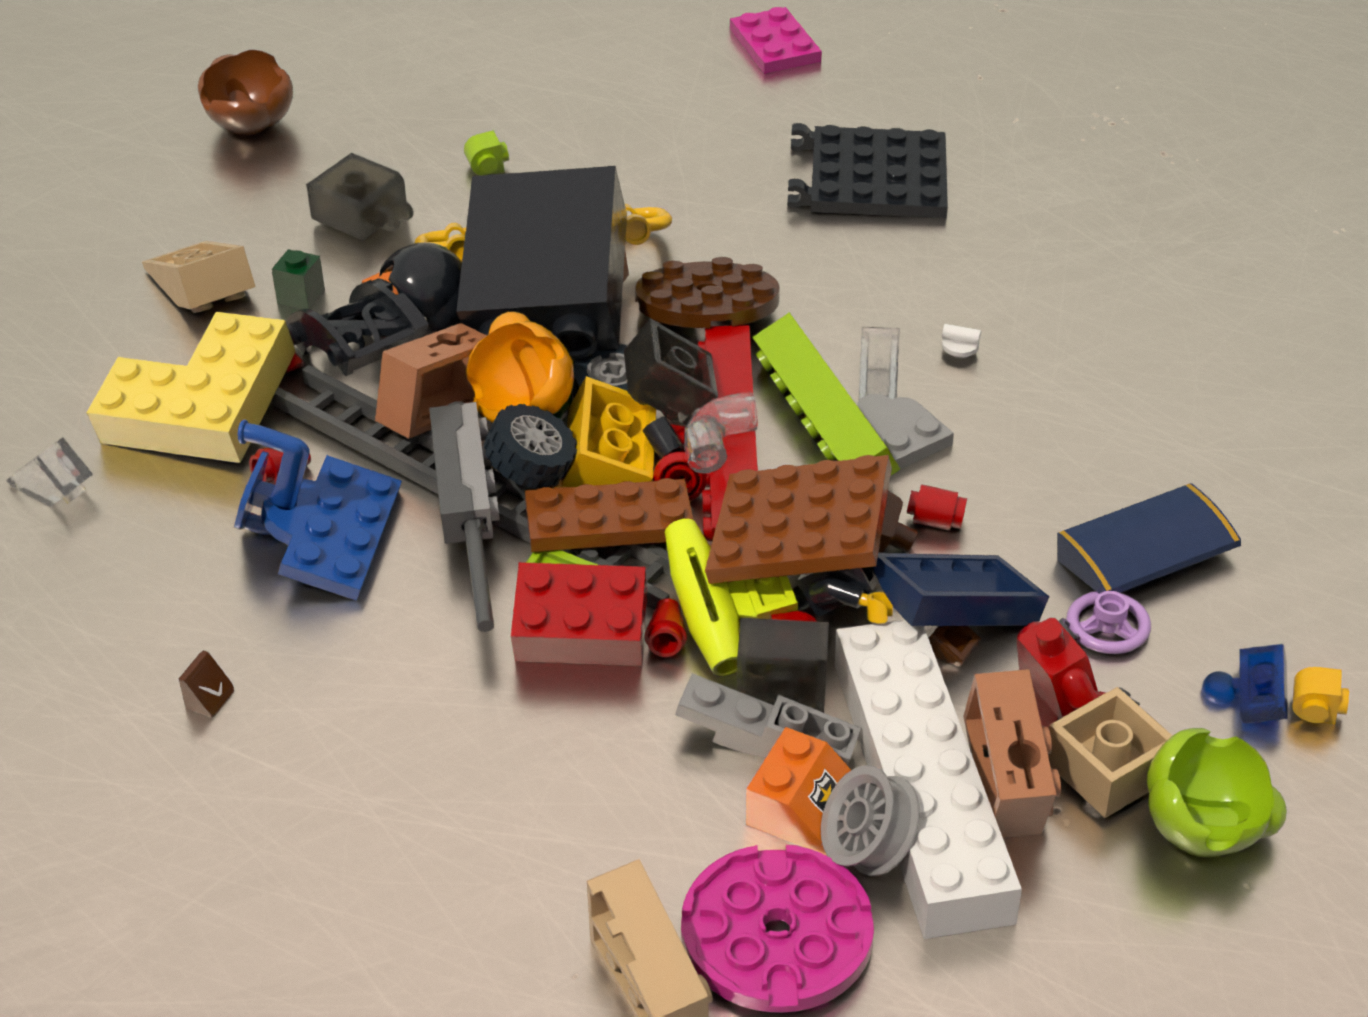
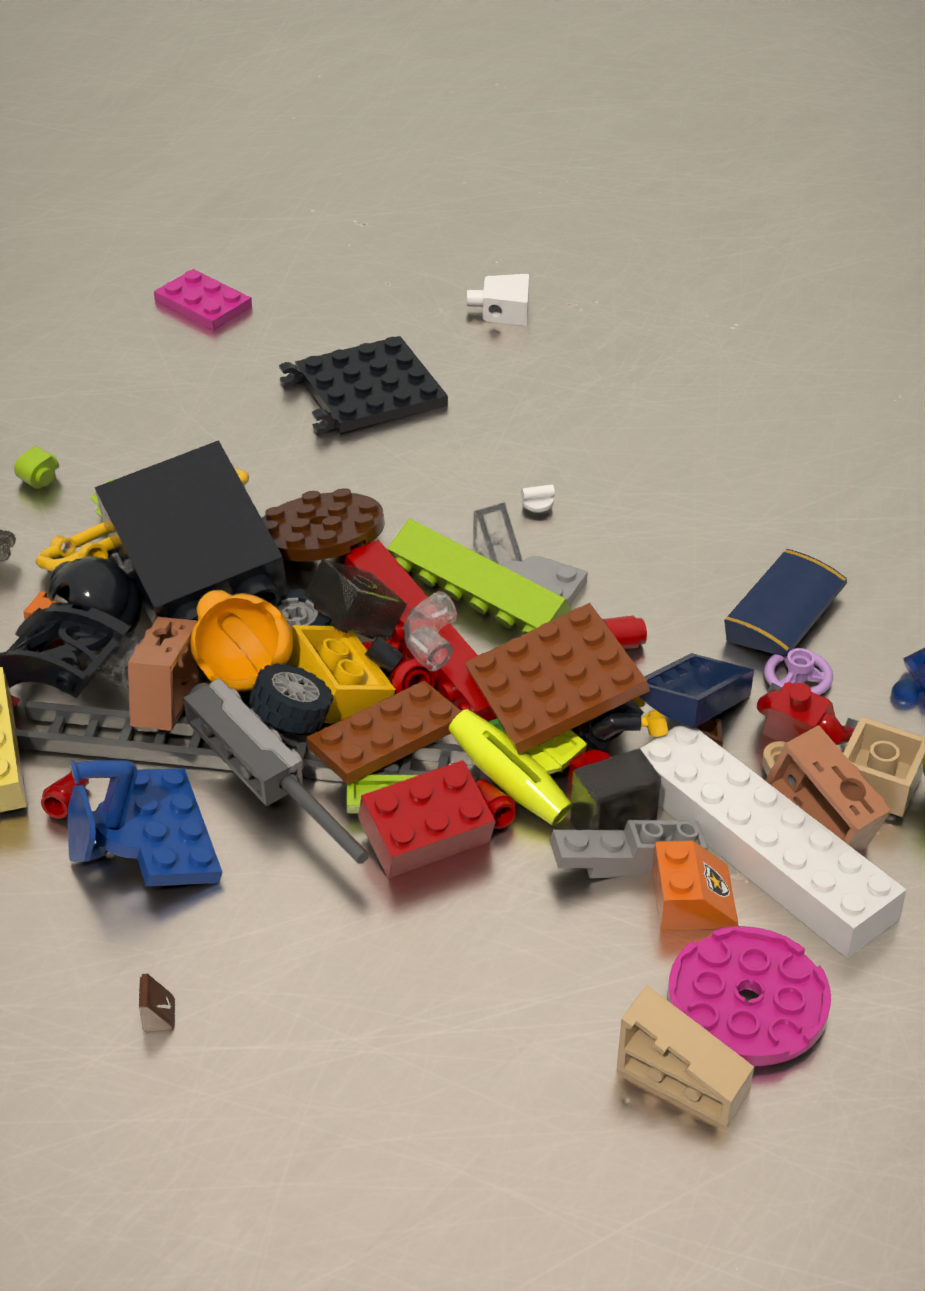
camera: 30 degrees left, 0 degrees up
light grey wheel [821,765,920,876] -> none
none -> white torso [467,274,529,326]

